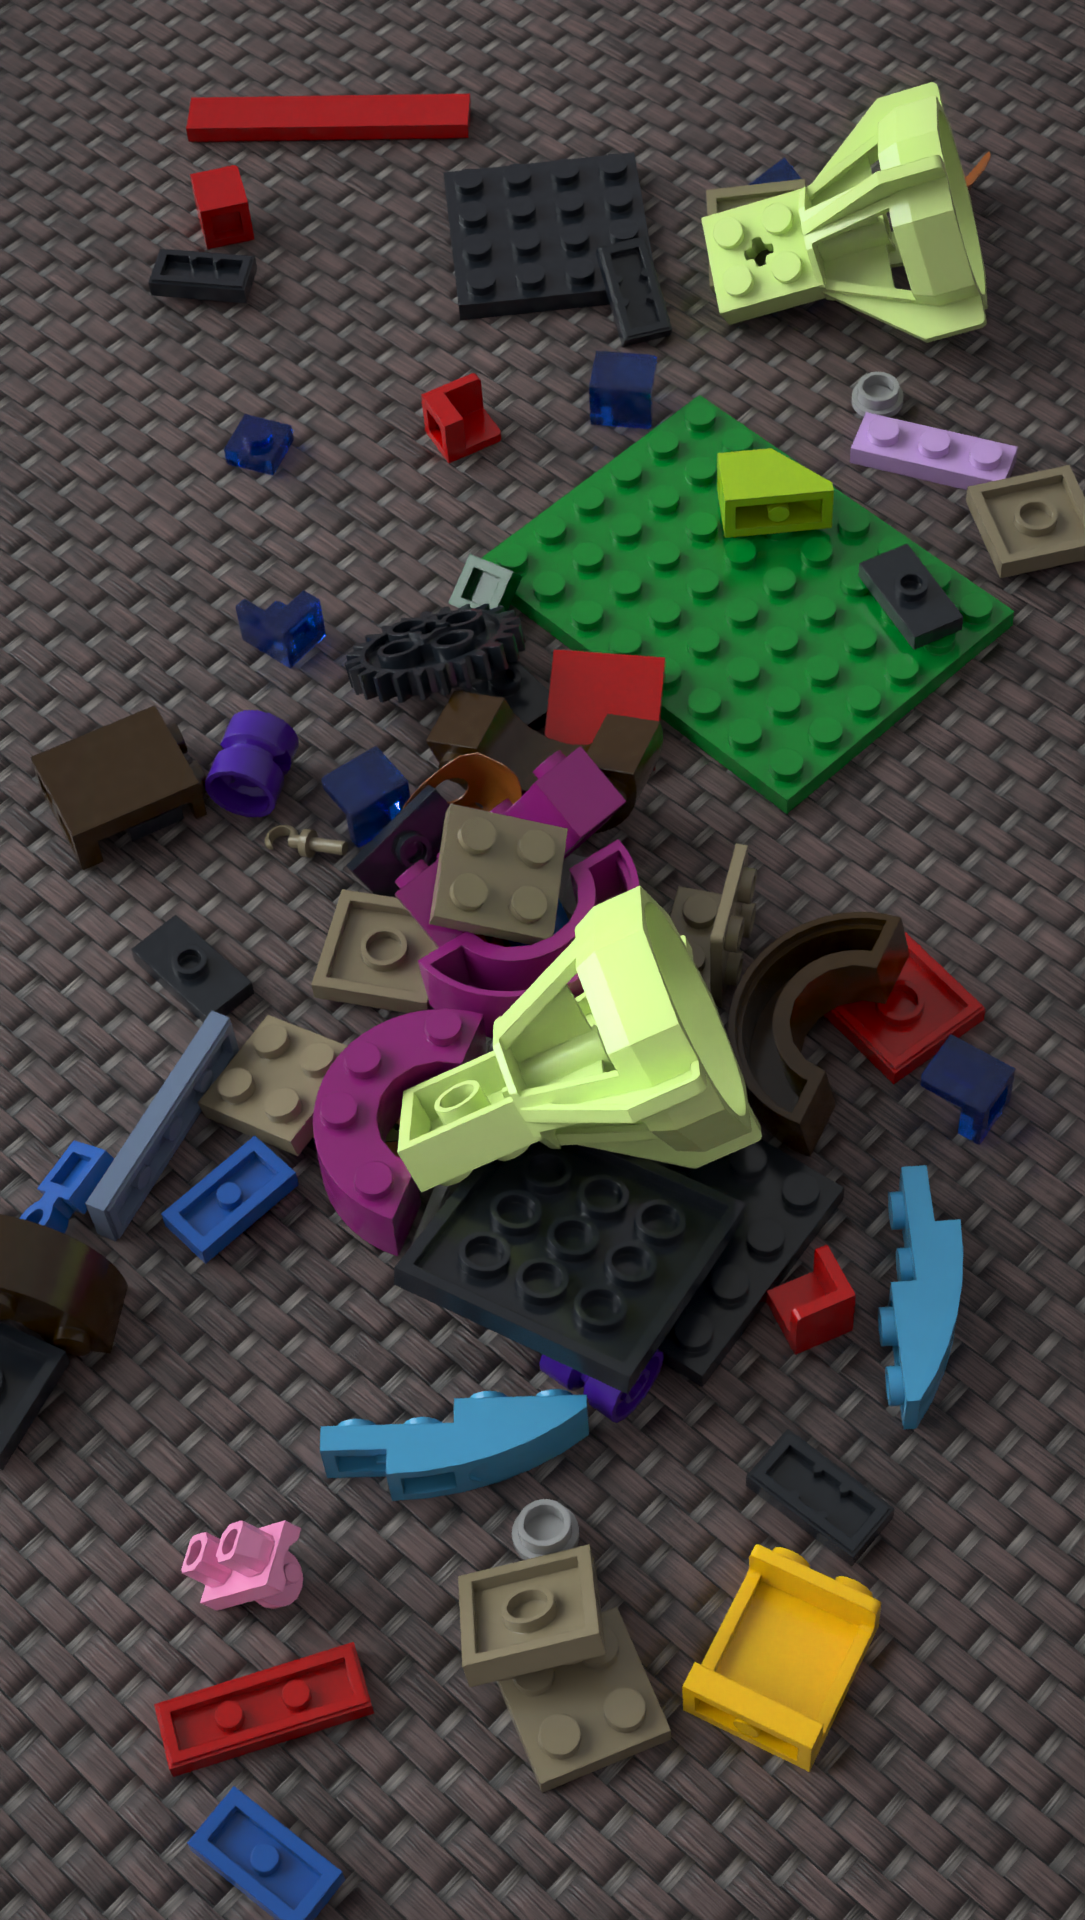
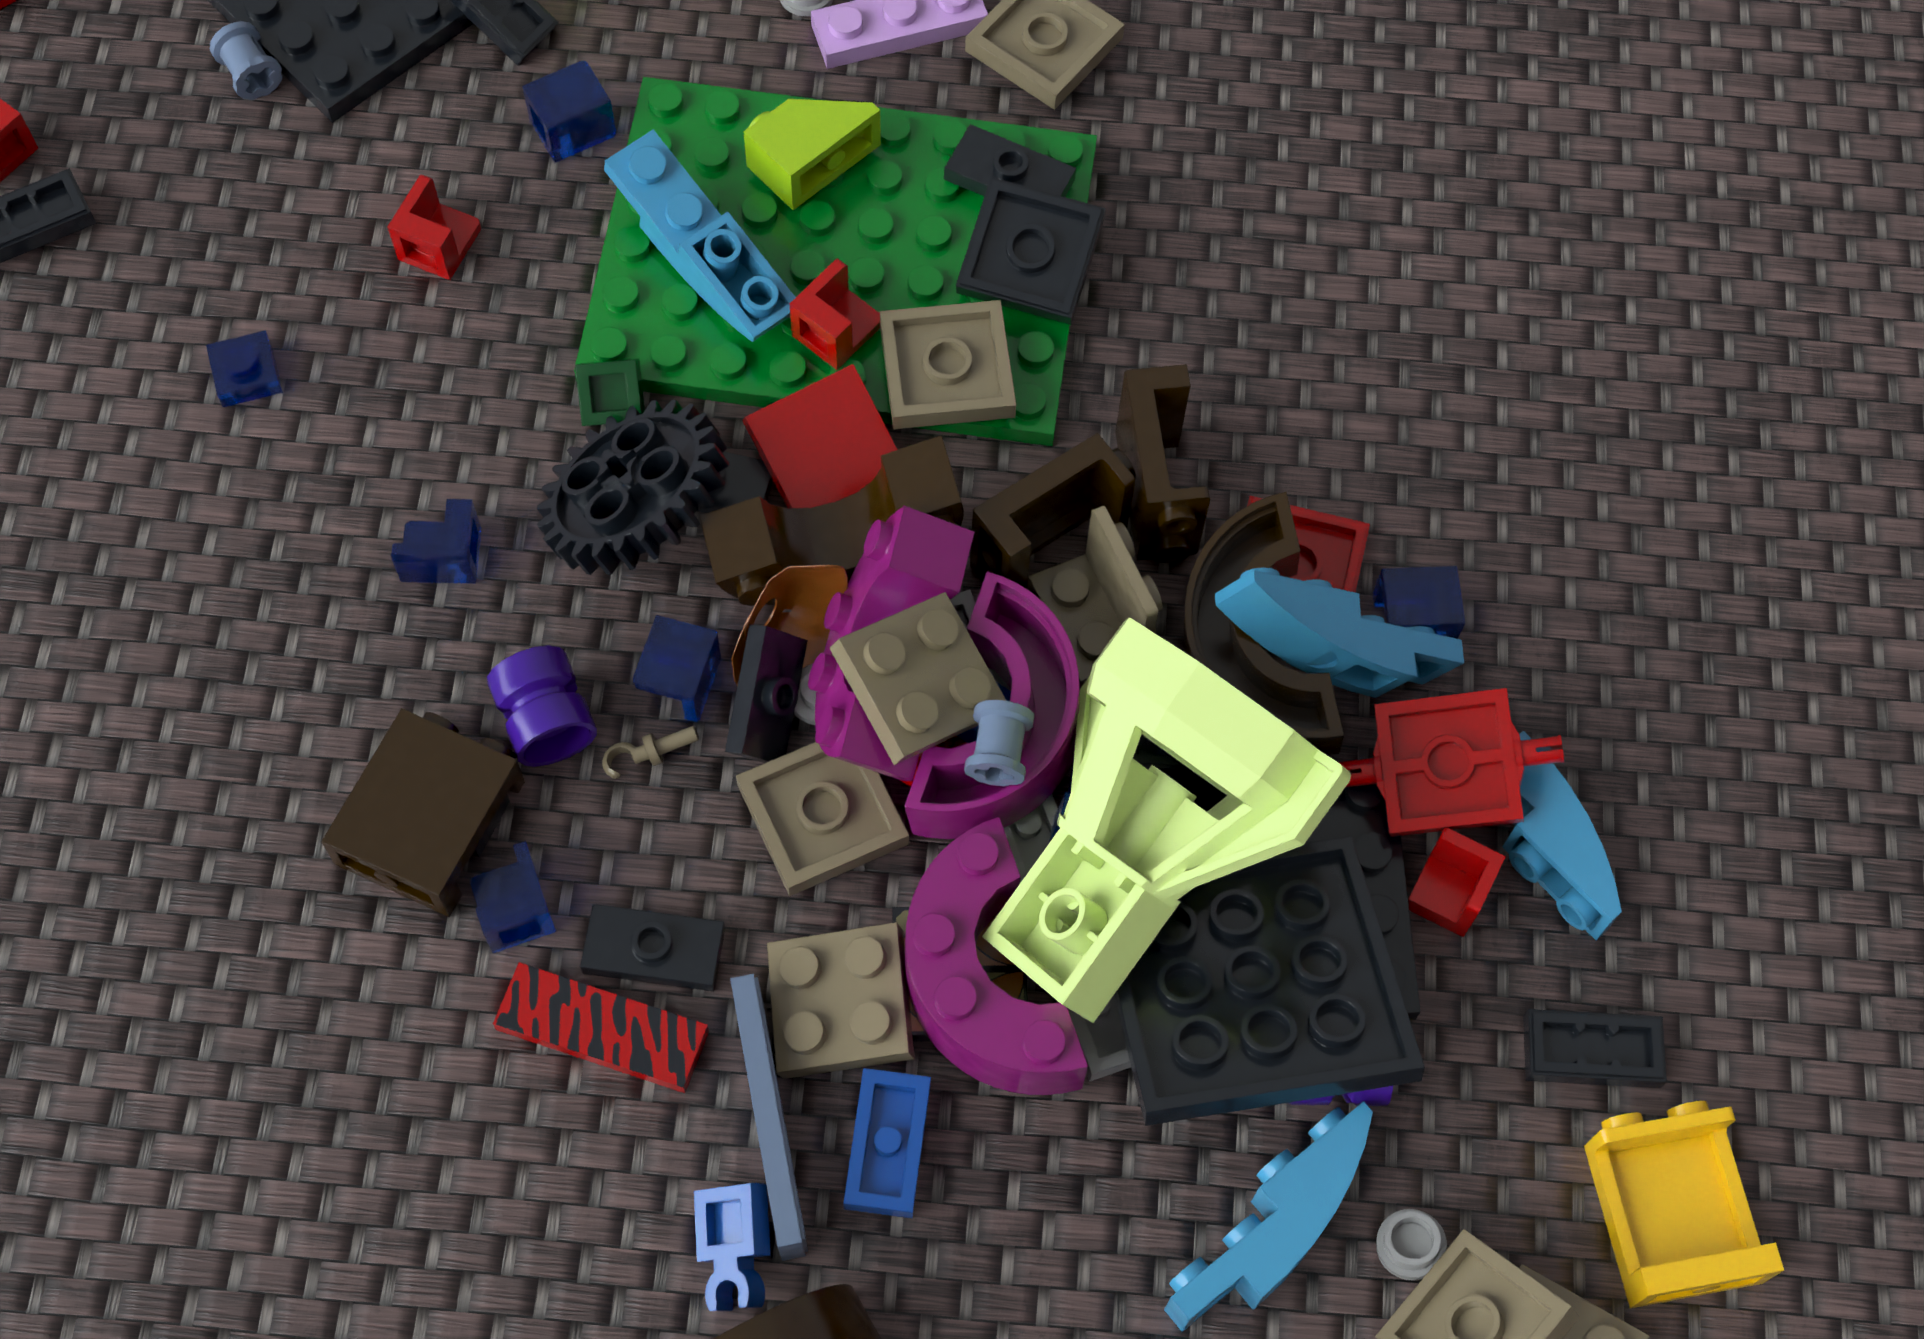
camera: 45 degrees left, 10 degrees up
none -> sand blue bush [209,21,282,100]
none -> clear blue panel [470,841,557,953]
none -> tile [493,962,709,1093]
none -> dark azure slope [604,129,796,342]
none -> red panel [789,258,880,370]
none -> dark tan plate [880,300,1016,429]
none -> black tile [956,177,1106,325]
none -> sand blue bush [964,700,1034,786]
none -> dark brown panel [970,433,1136,589]
none -> dark brown panel [1115,364,1210,563]
none -> dark azure slope [1215,568,1464,698]
none -> red plate [1337,688,1565,837]

